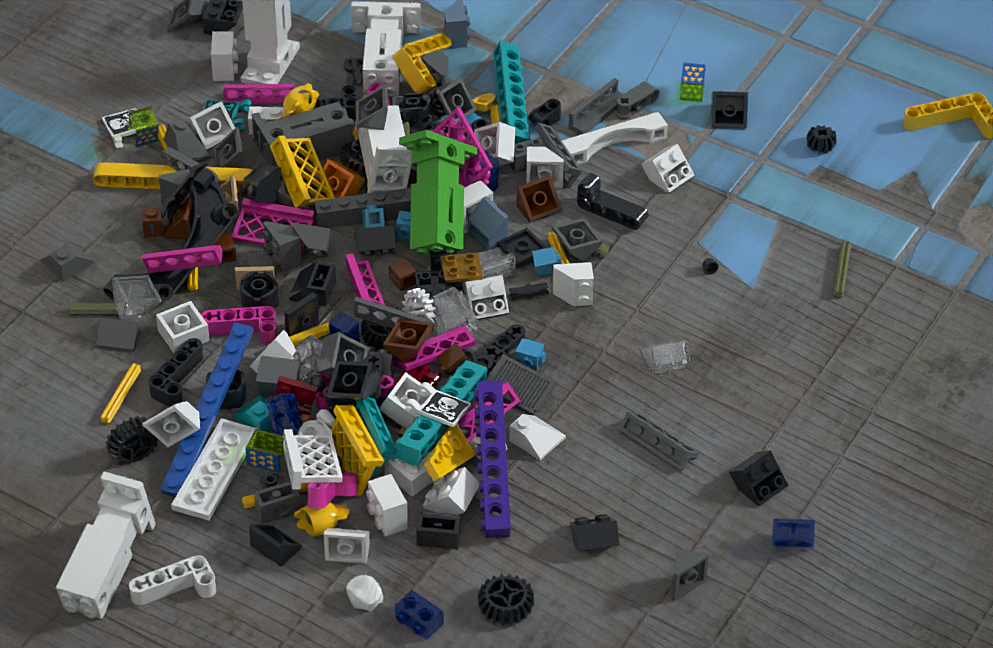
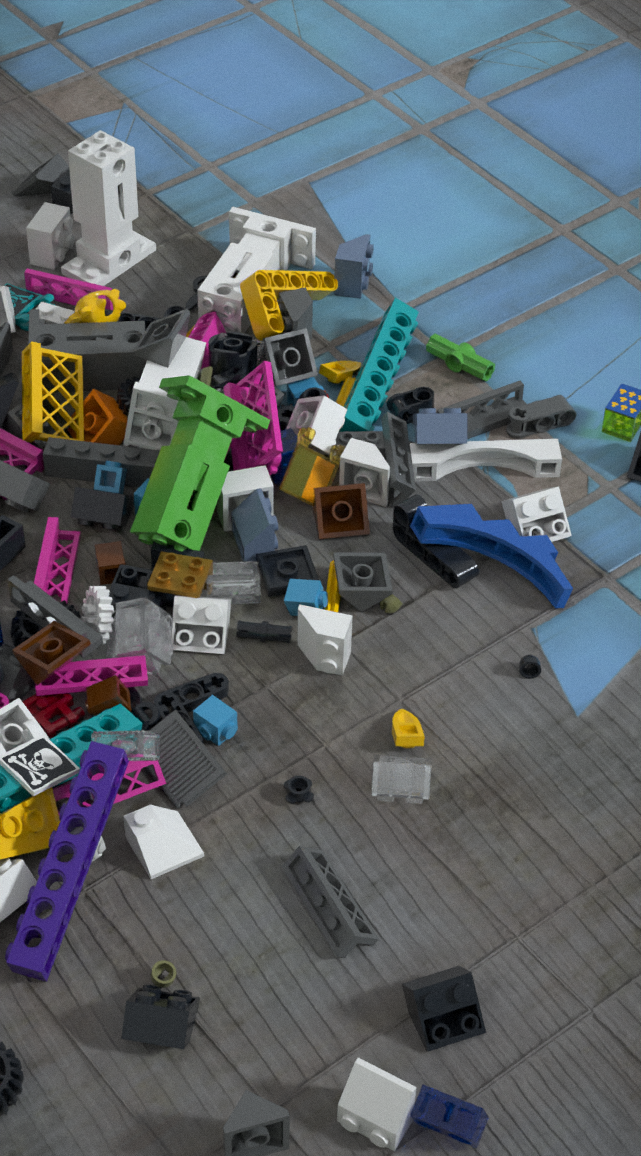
camera: 20 degrees right, 0 degrees up
none -> clear brick [91,730,160,761]
none -> olive hinge [150,960,177,988]
none -> clear yellow flag [279,427,346,506]
none -> black plate [284,776,314,804]
none -> white slope [337,1058,416,1151]
none -> yellow plate [392,709,425,748]
none -> blue arch [410,504,573,609]
none -> sand blue slope [413,408,467,444]
none -> bright green piece [426,333,495,382]

